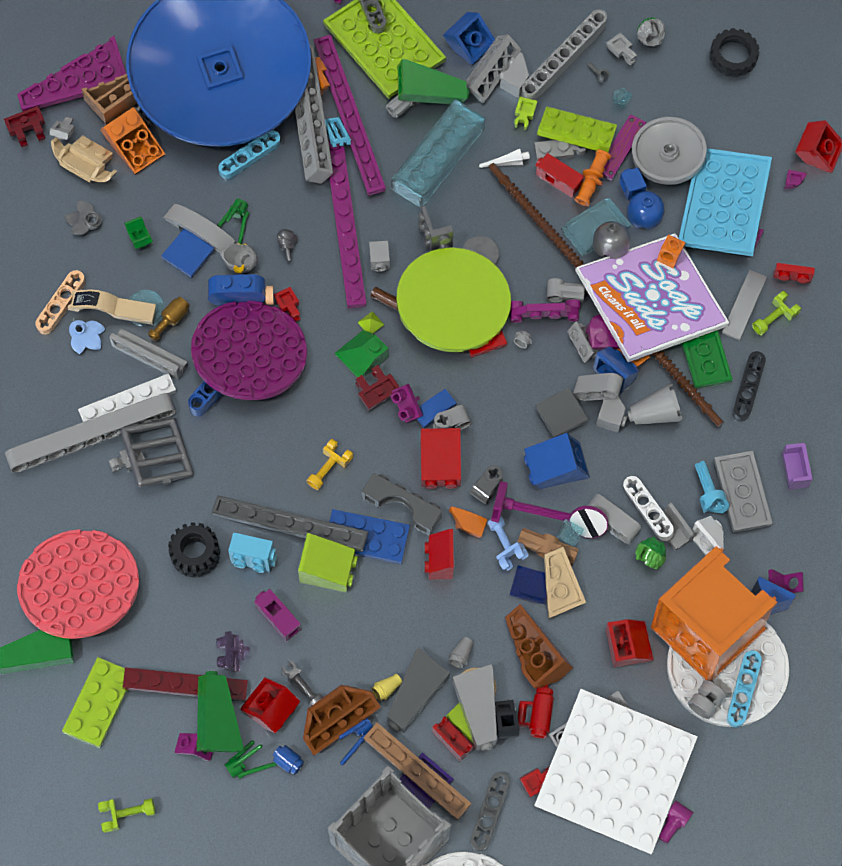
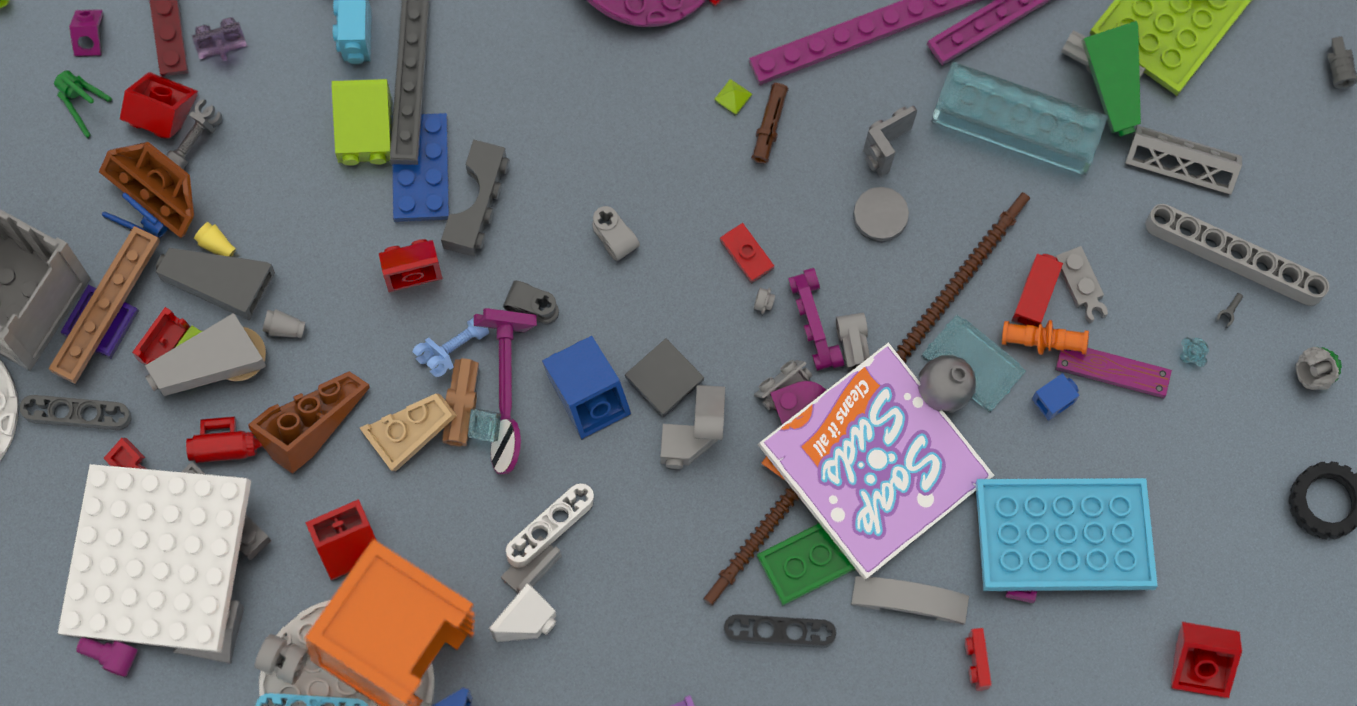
camera: 75 degrees right, 5 degrees up
green slope [197,671,244,753] -> none
magenta brick [254,589,302,642] -> none
blue brick [273,745,304,775] -> none
yellow bar [306,439,354,490] -> none
green slope [335,330,389,377] -> none
dark red plate [355,365,400,411] -> none
light grey brick [369,241,390,272] -> none
magenta hips [390,383,423,423] -> none
lime tile [396,248,511,352] -> none
blue slope [416,389,457,428] -> none
red slope [420,428,461,489] -> none
blue slope [443,12,495,64] -> none
orange slope [449,506,487,538] -> none
white piece [479,149,530,168] -> none
black brick [495,700,519,739] -> none
light grey slope [499,52,529,98] -> none
clear blue piece [509,565,547,605] -> none
lime plate [514,97,537,130] -> none
lime plate [537,106,617,153] -> none
light grey beam [587,494,642,544] -> none
blue slope [593,347,639,394] -> none
light grey plate [606,33,637,66] -> none
blue cylinder [627,191,664,229] -> none
light grey cone [627,384,683,425] -> none
light grey dish [632,117,707,185] -> none
bright green piece [635,537,666,569] -> none
orange brick [656,234,686,268] -> none
medium azure piece [695,461,729,514] -> none
light grey plate [714,450,773,533] -> none
lime bar [752,290,802,335] -> none
magenta tile [784,169,807,189] -> none

